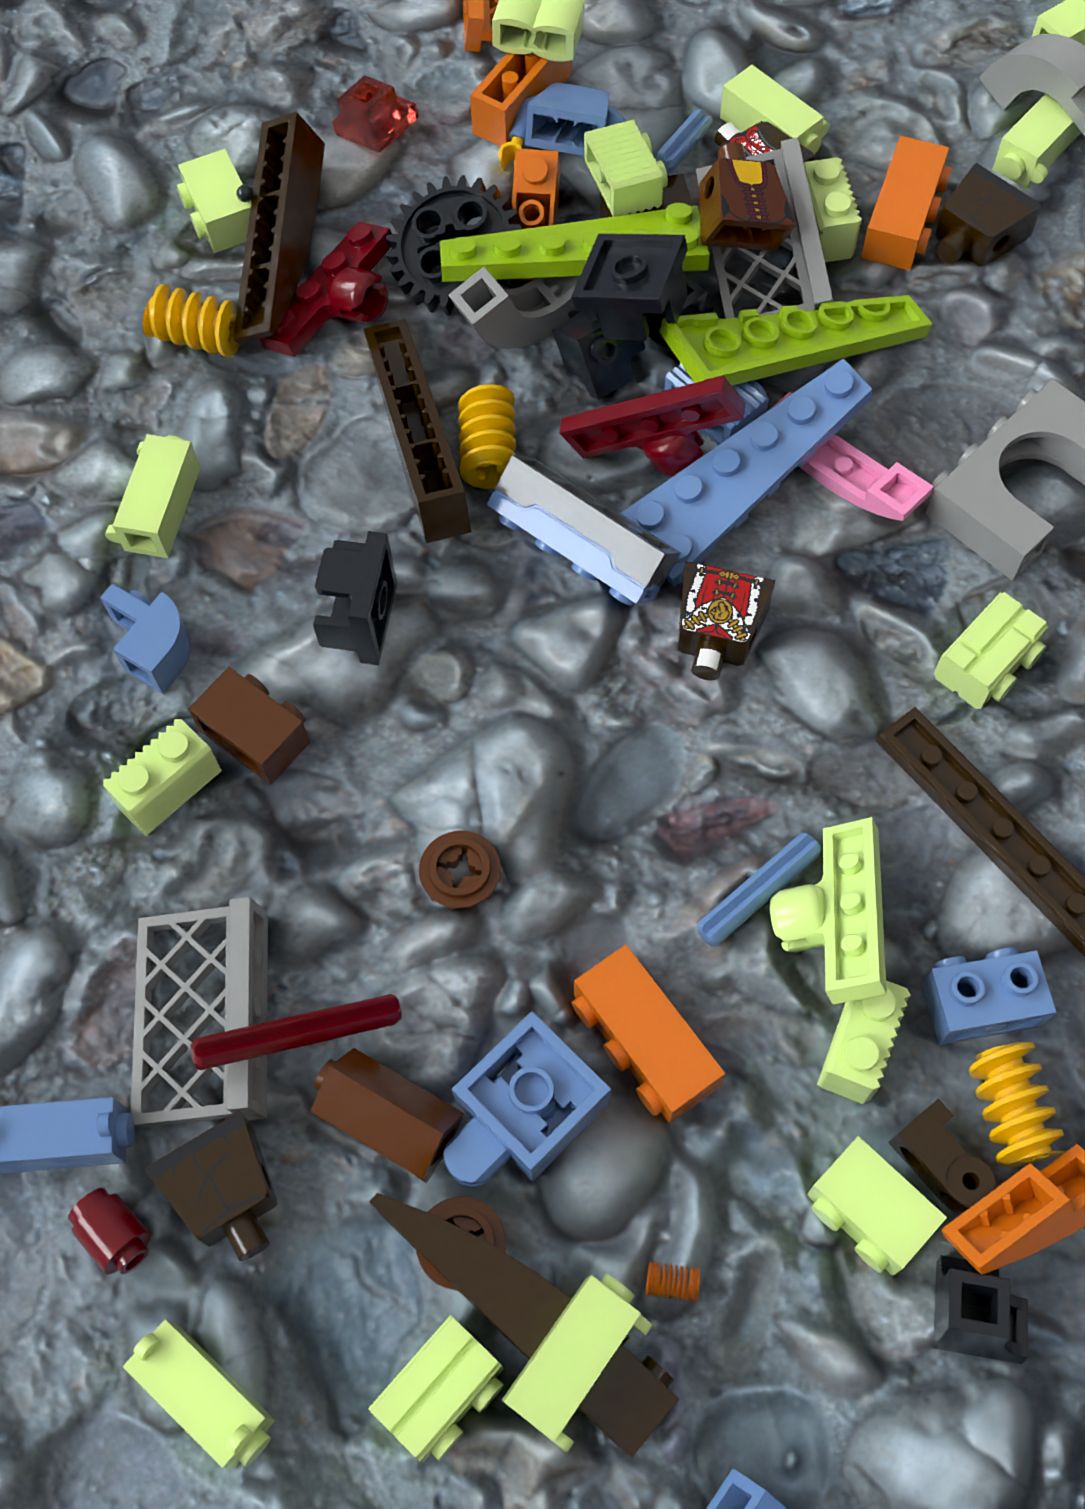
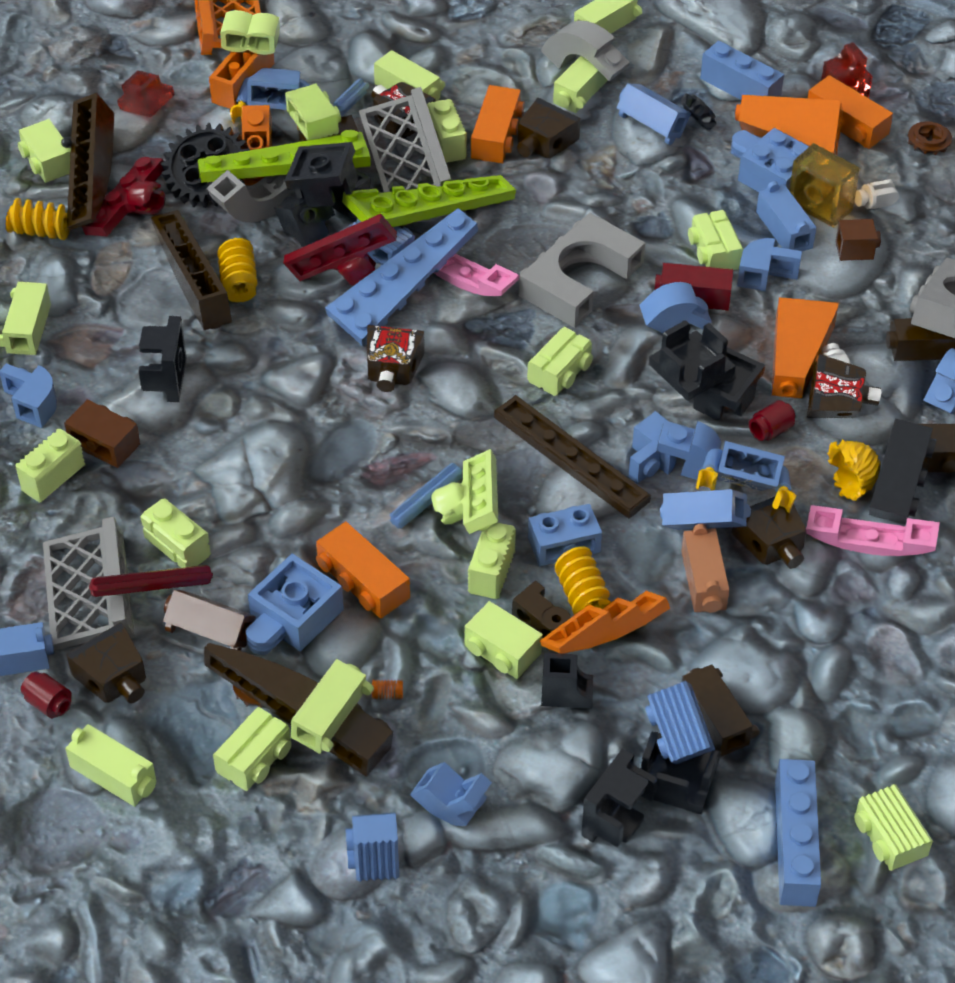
camera: 10 degrees left, 15 degrees down
reddish brown gear [419,831,501,911] -> none
piece [487,455,681,606] -> none
reddish brown torso [699,142,797,251] -> none
none -> yellowish green brick [140,498,211,568]

